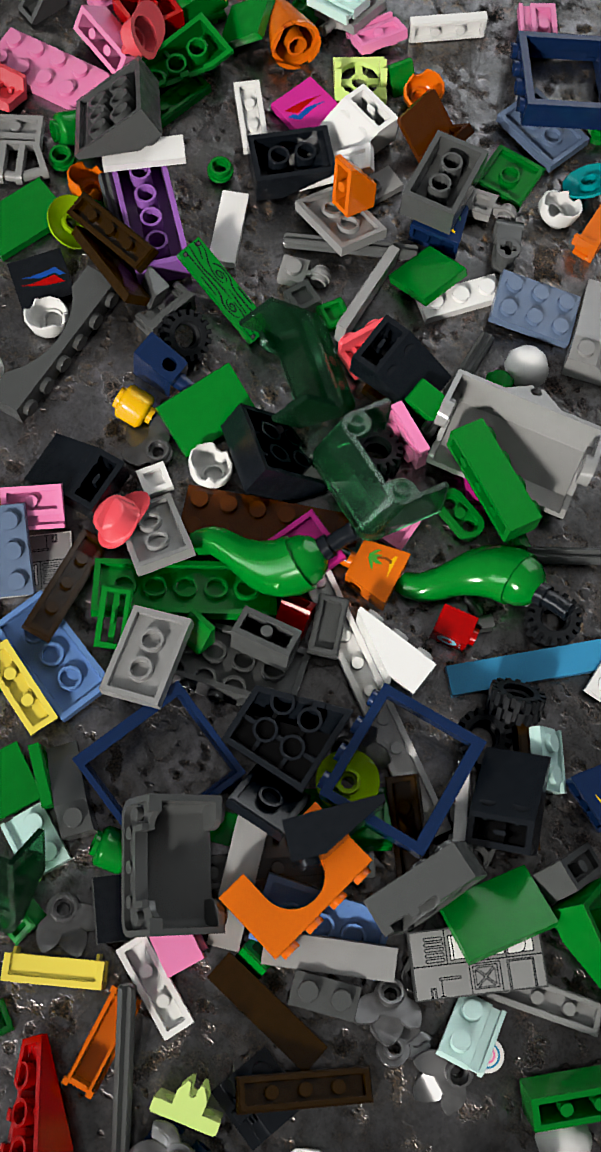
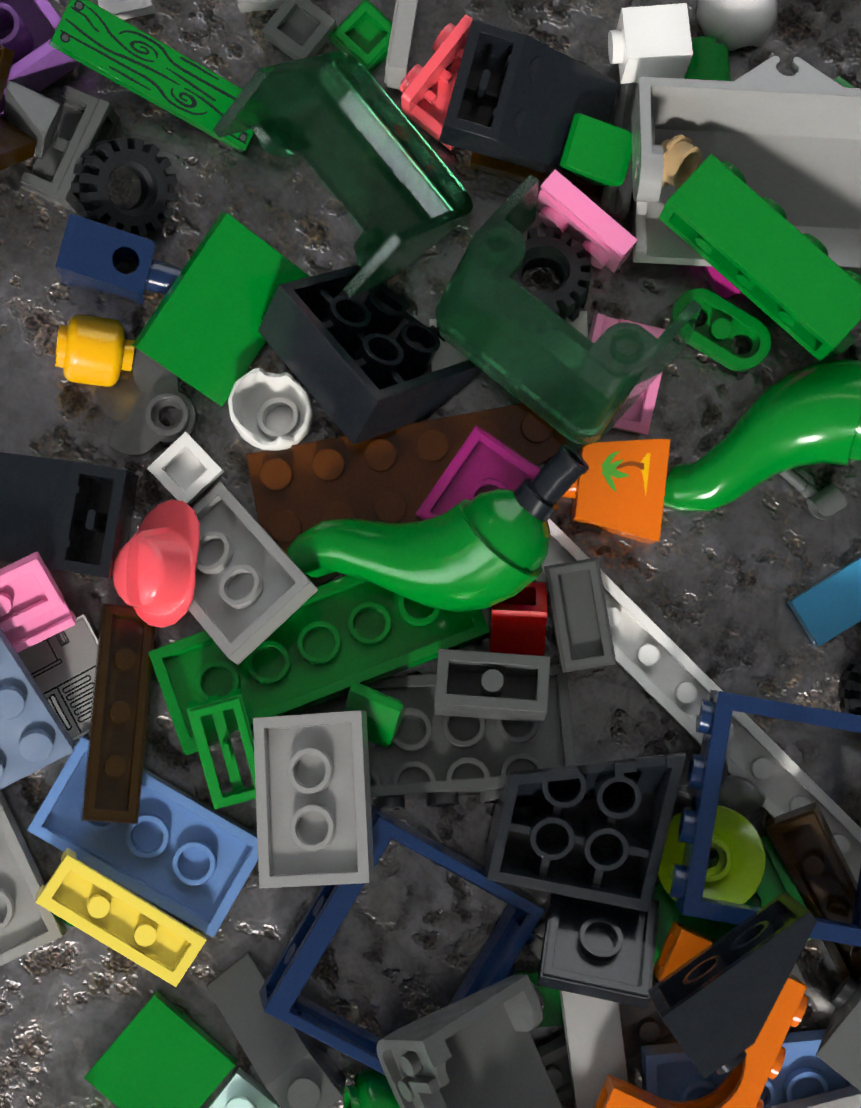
camera: 25 degrees left, 15 degrees up
green tile [27,742,54,811] -> none
white slope [355,607,437,698] -> none
red brick [429,603,480,652] -> none
none -> white brick [608,3,693,84]
none -> tan plate [660,135,702,188]

